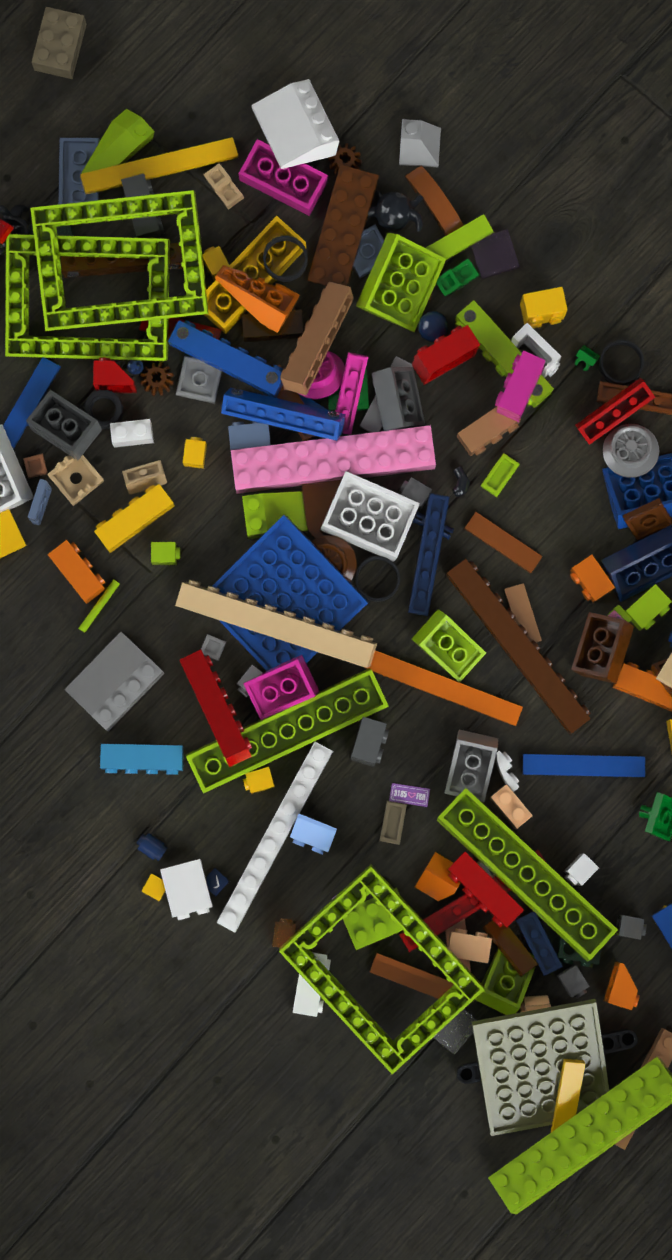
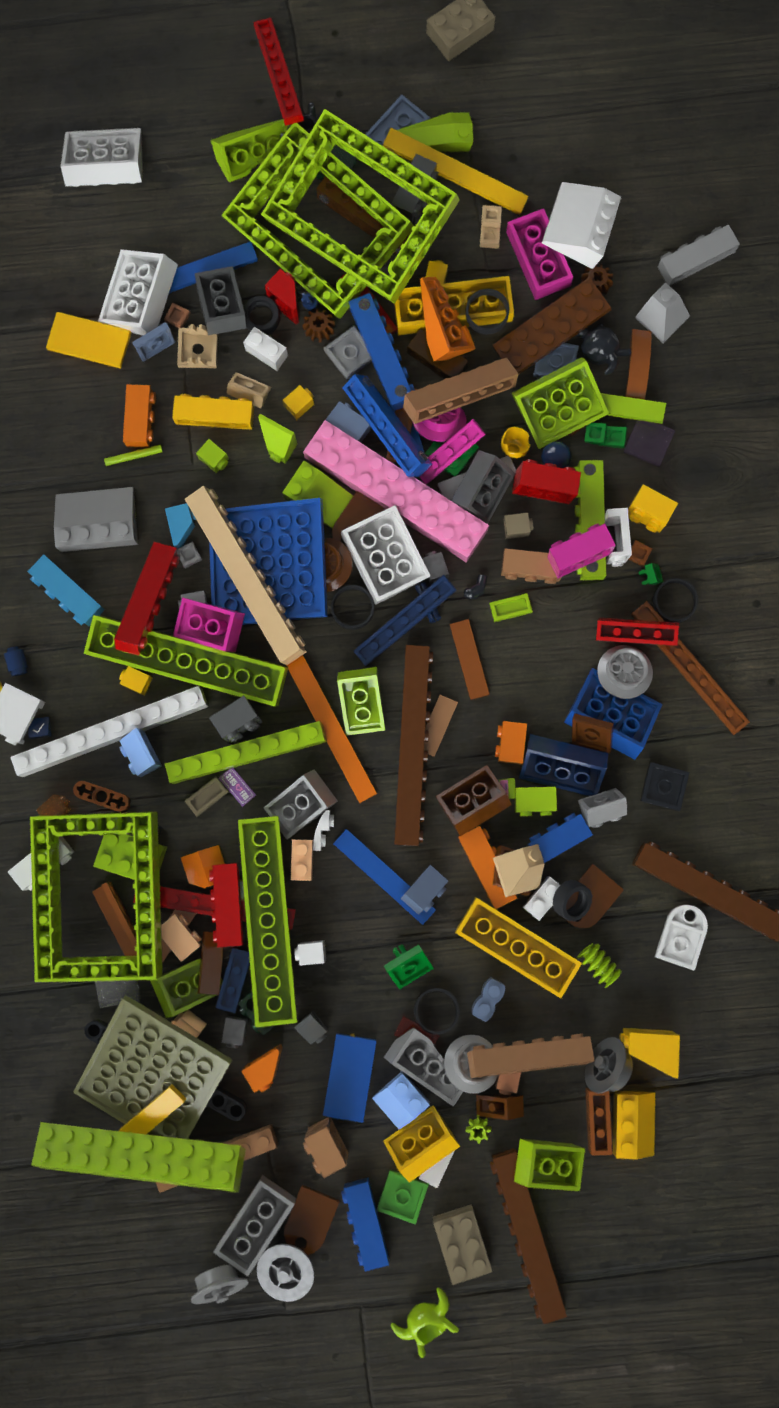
camera: 45 degrees right, 0 degrees up
none -> dark orange beam [73,781,130,812]
none -> dark azure slope [165,503,196,549]
none -> lime brick [165,721,327,784]
none -> lime slope [258,414,297,464]
none -> sand blue brick [401,865,448,915]
none -> yellow hair [501,426,531,458]
none -> dark tan brick [503,513,533,539]
none -> dark orange tile [628,540,653,567]
none -> light grey brick [658,224,740,286]

